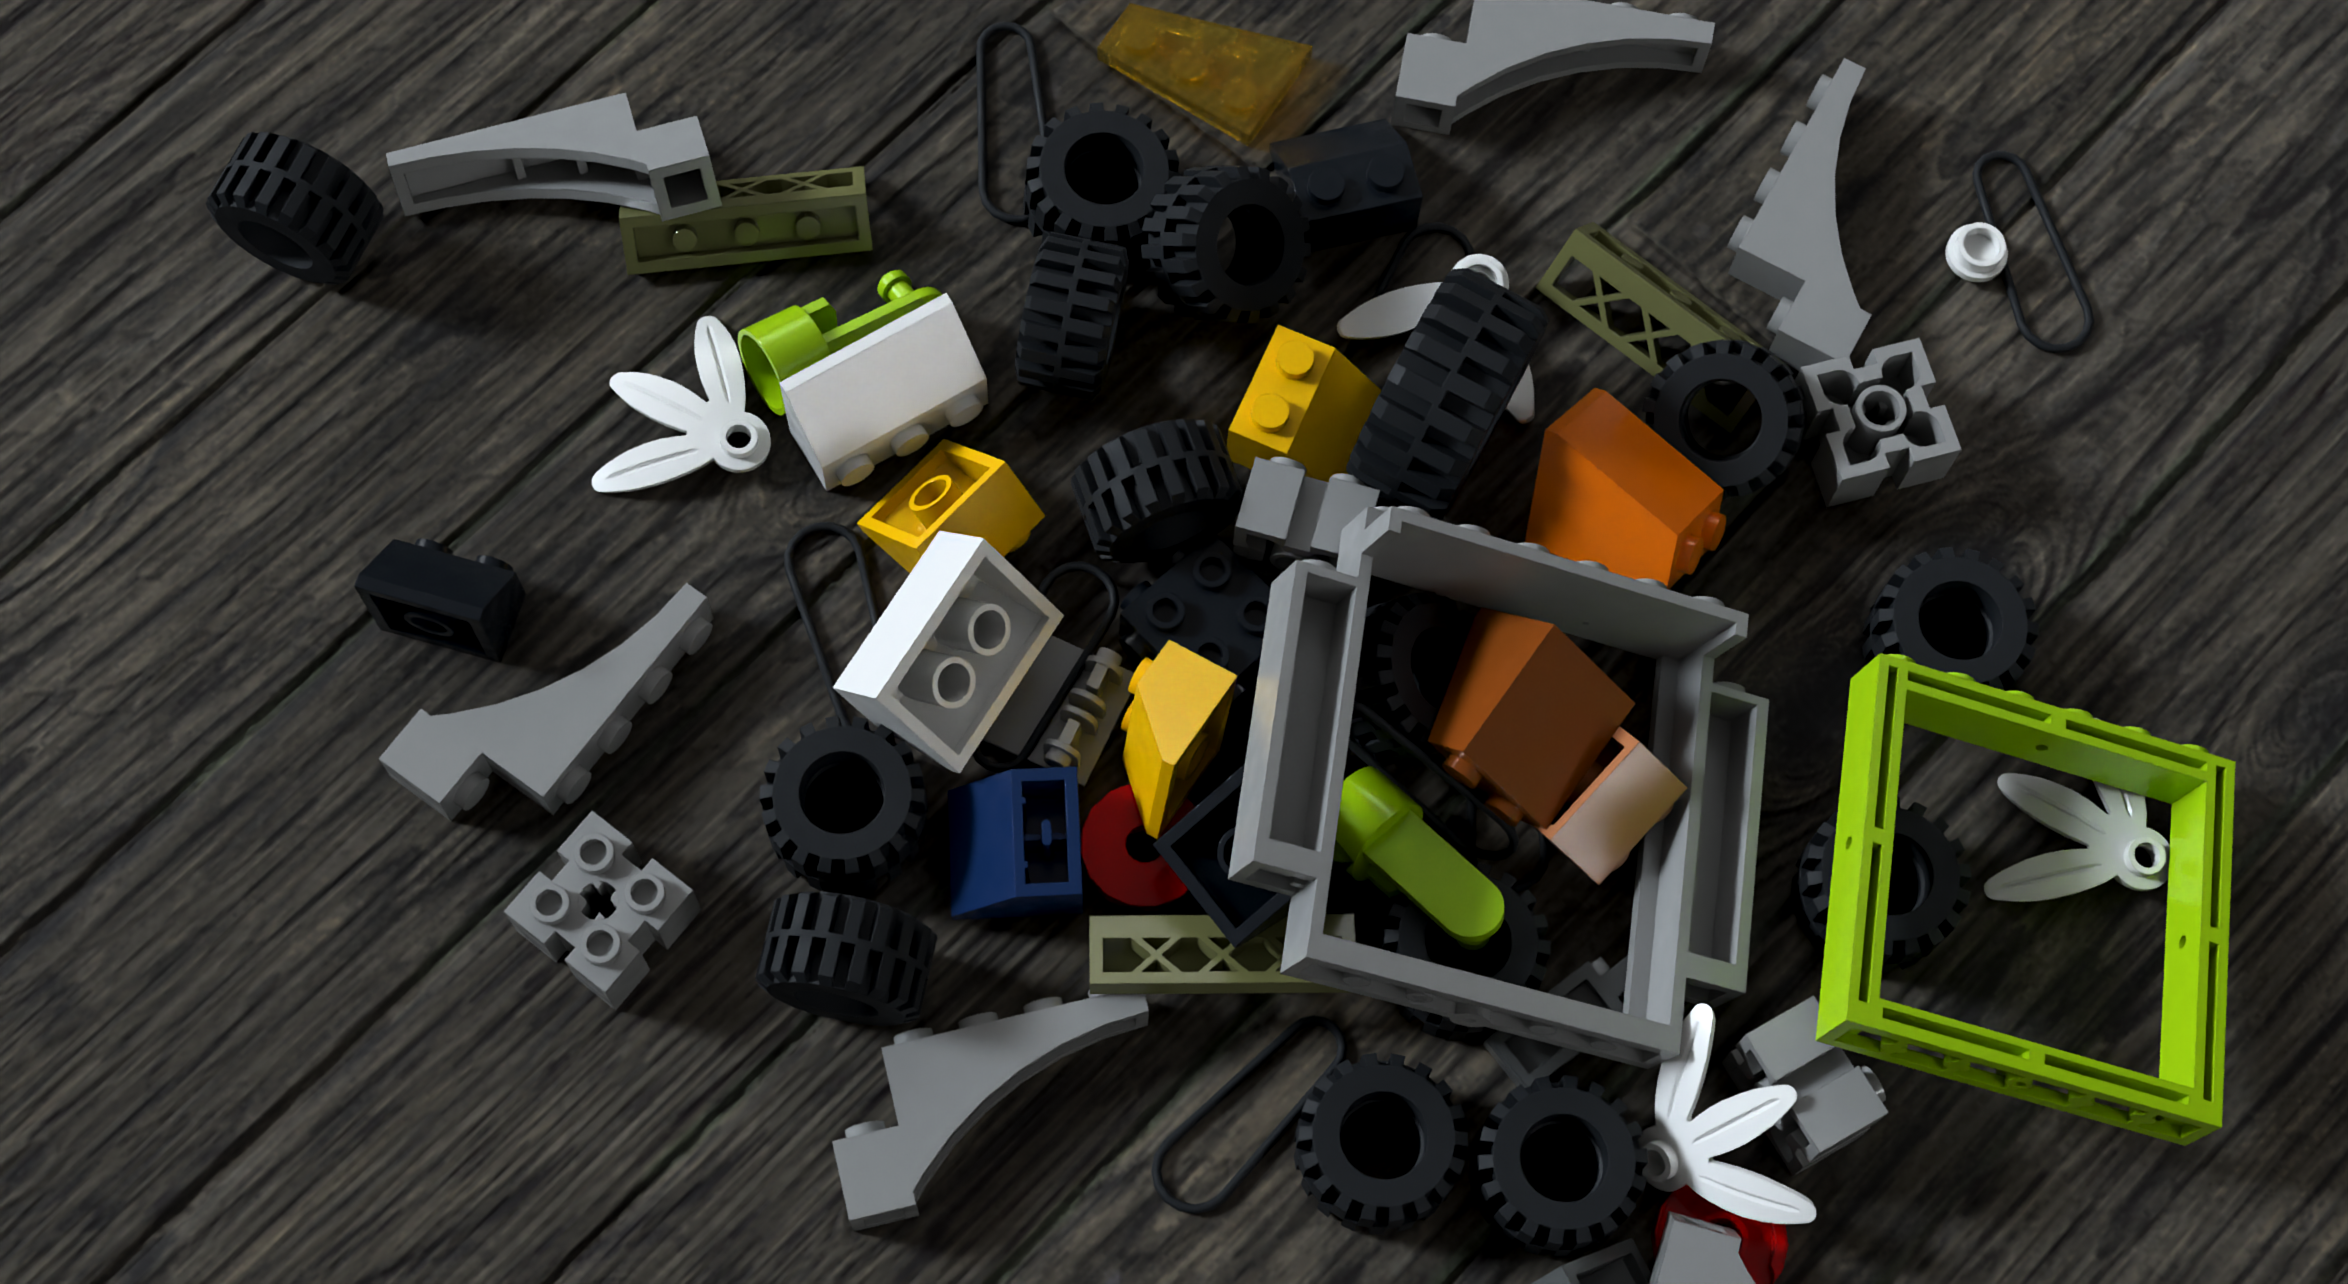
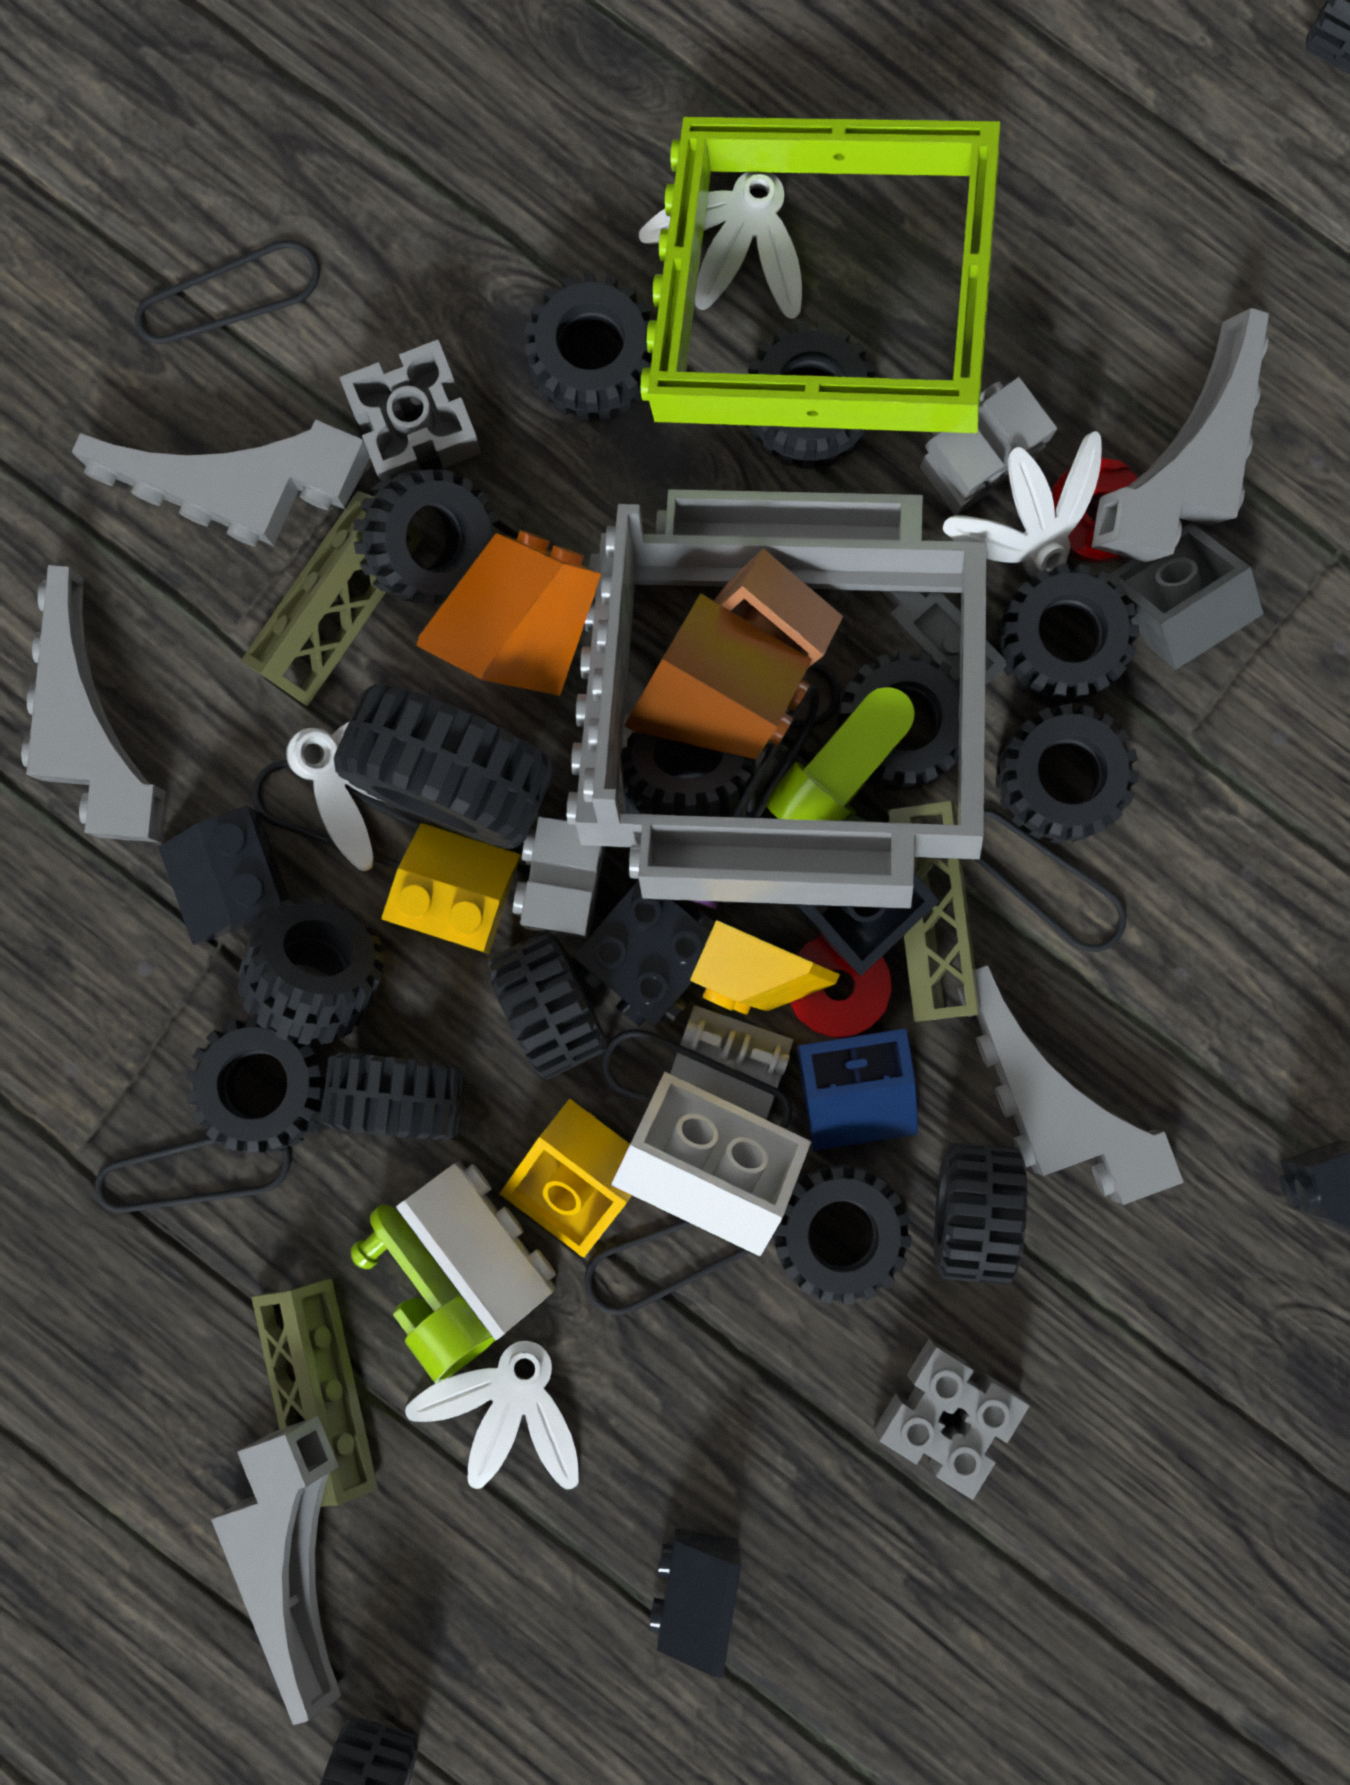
camera: 90 degrees left, 15 degrees up
light grey arch [379,583,714,821] -> none
clear yellow wing [1097,3,1313,146] -> none
white plate [1945,222,2008,282] -> none

